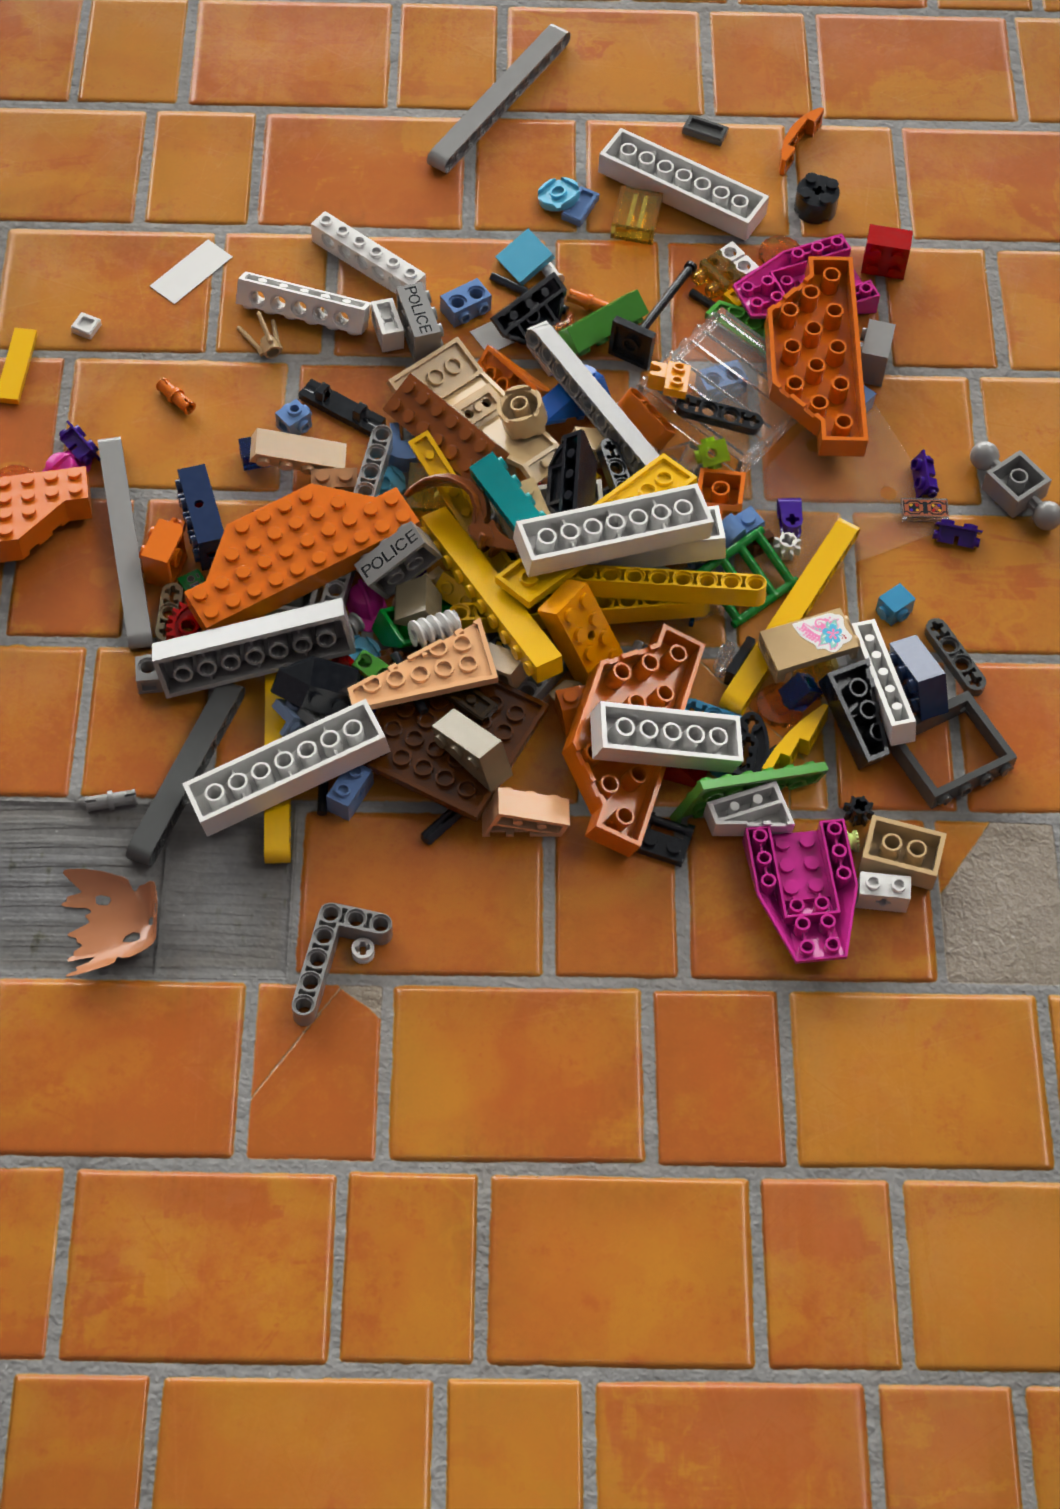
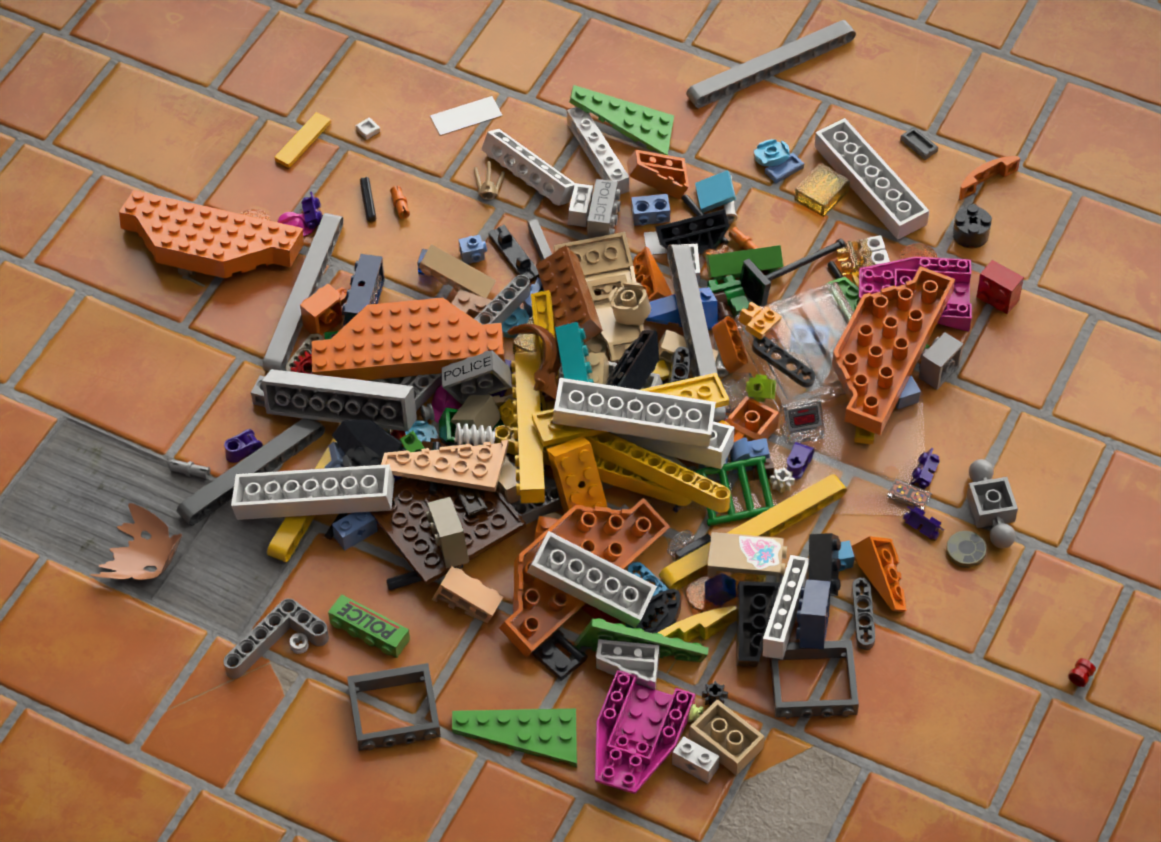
camera: 30 degrees right, 5 degrees down
none -> dark purple piece [224,429,263,463]
none -> bright green brick [328,594,410,658]
none -> dark grey window [347,663,441,751]
none -> black axle [360,177,376,222]
none -> bright green wing [452,708,577,767]
none -> light grey beam [527,219,552,261]
none -> bright green wing [569,85,674,155]
none -> orange wedge [627,150,689,200]
none -> green hips [707,275,750,322]
none -> slope [780,398,825,446]
none -> black brick [809,533,841,596]
none -> orange wedge [851,536,907,612]
none -> yellow plate [854,426,875,445]
none -> tile [946,531,986,568]

